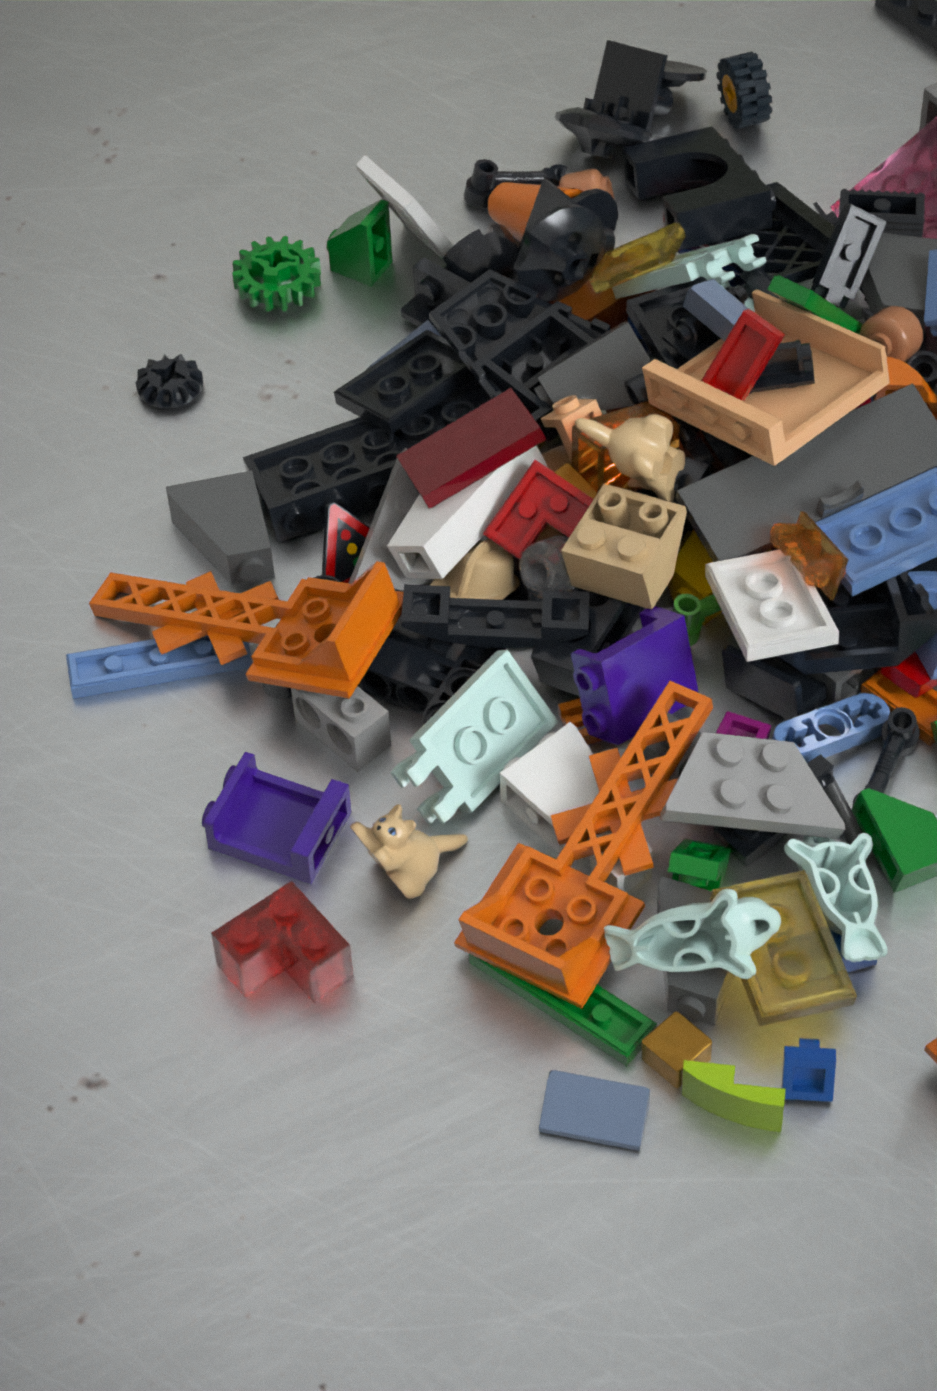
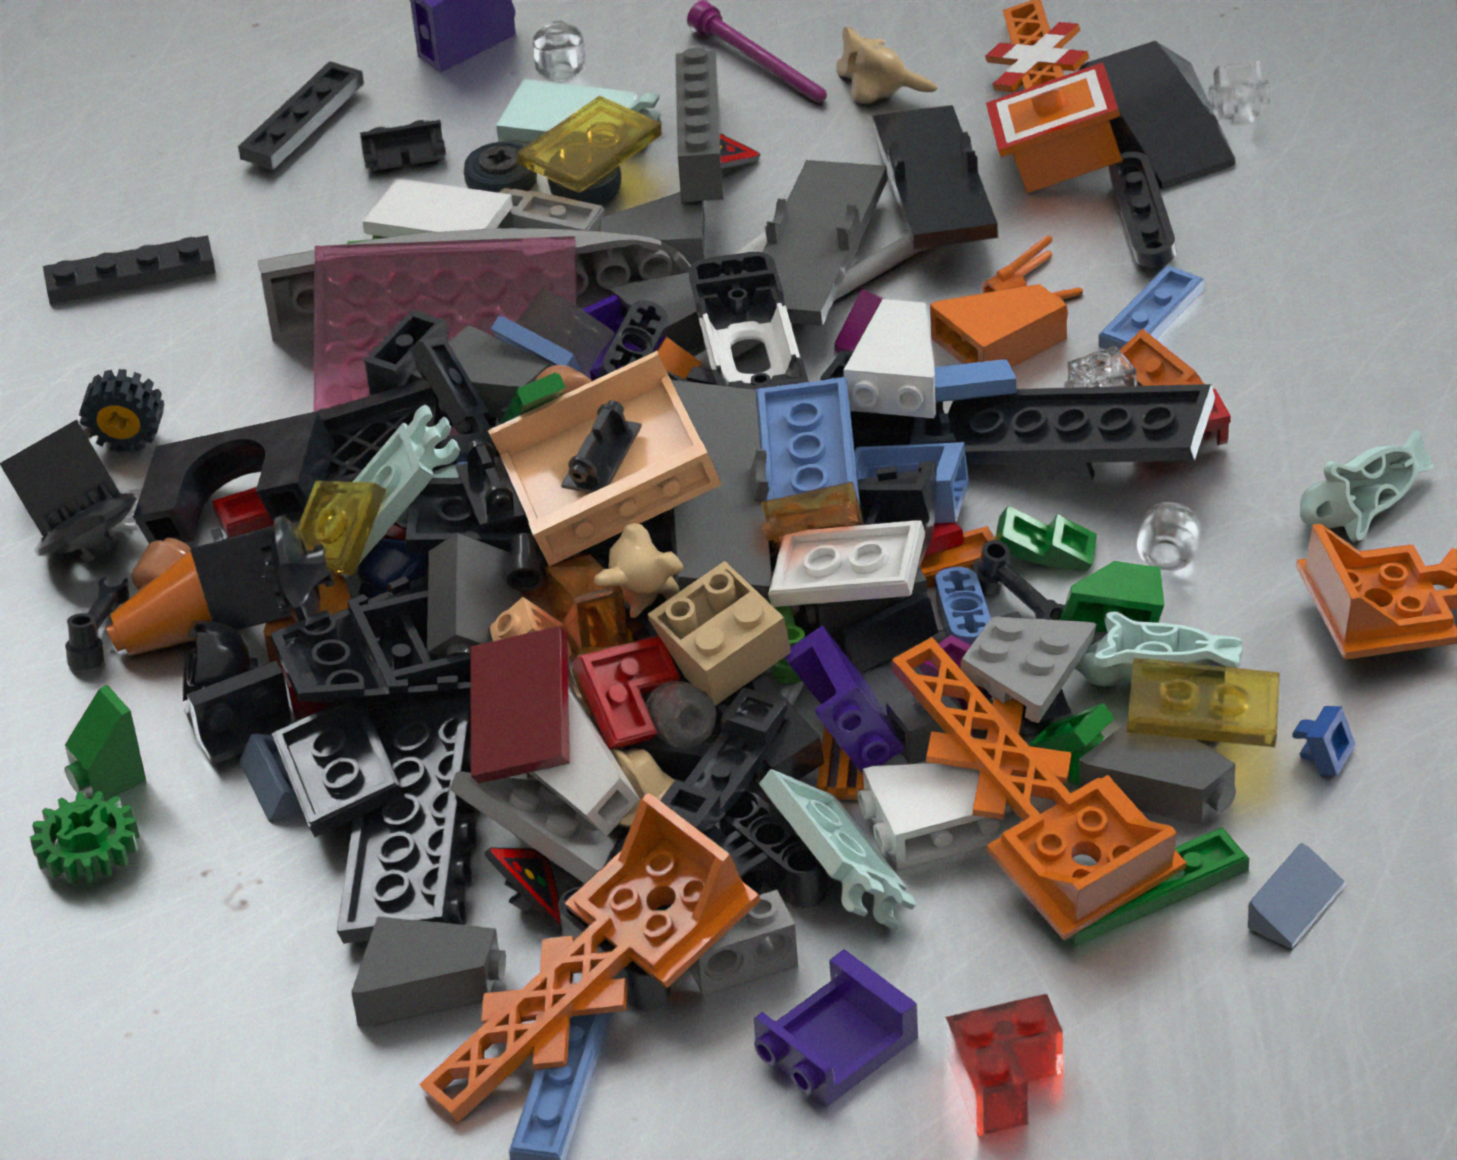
camera: 65 degrees left, 10 degrees down
black gear [135,354,203,408] -> none
tan animal [350,804,468,899] -> none
white tile [356,155,454,261] -> none
light aqua animal [604,889,781,979] -> none
pearl gold piece [641,1011,712,1088] -> none
lime slope [682,1060,786,1133] -> none
sand blue slope [683,279,749,341] -> none
red tile [701,309,785,401] -> none

